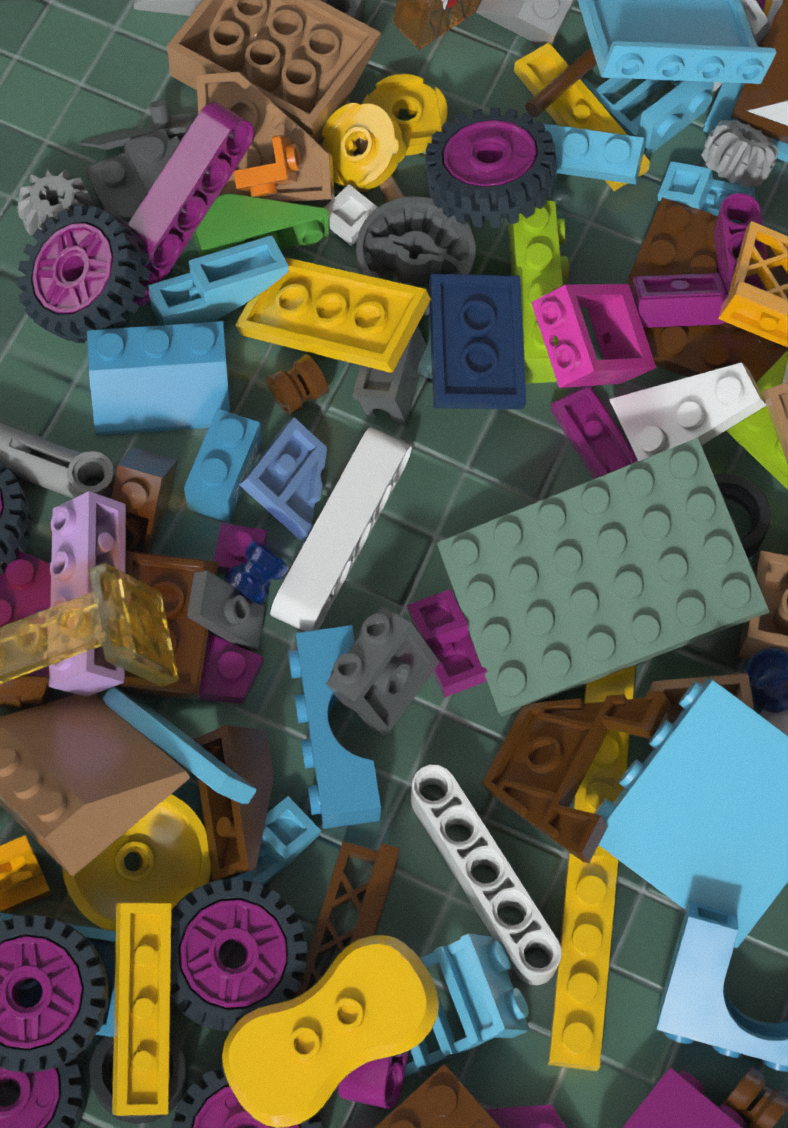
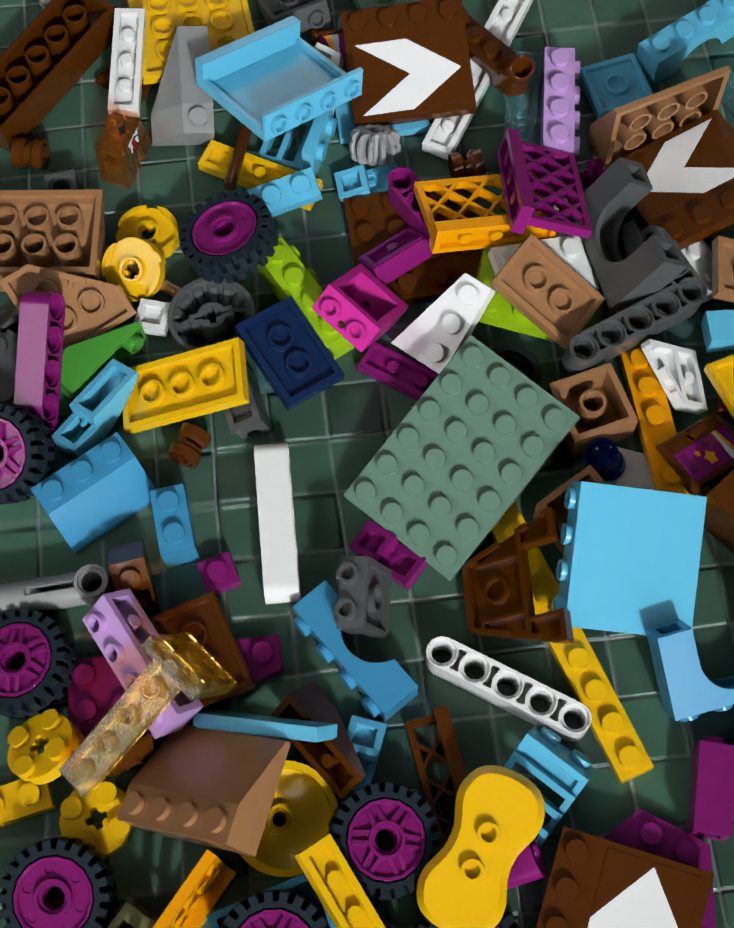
camera: 25 degrees left, 0 degrees up
dark grey plate [187,571,265,651] -> none
clear blue wheel [224,540,290,605] -> none
orange bracket [233,135,301,197] -> none
medium blue wing [239,417,327,543] -> none

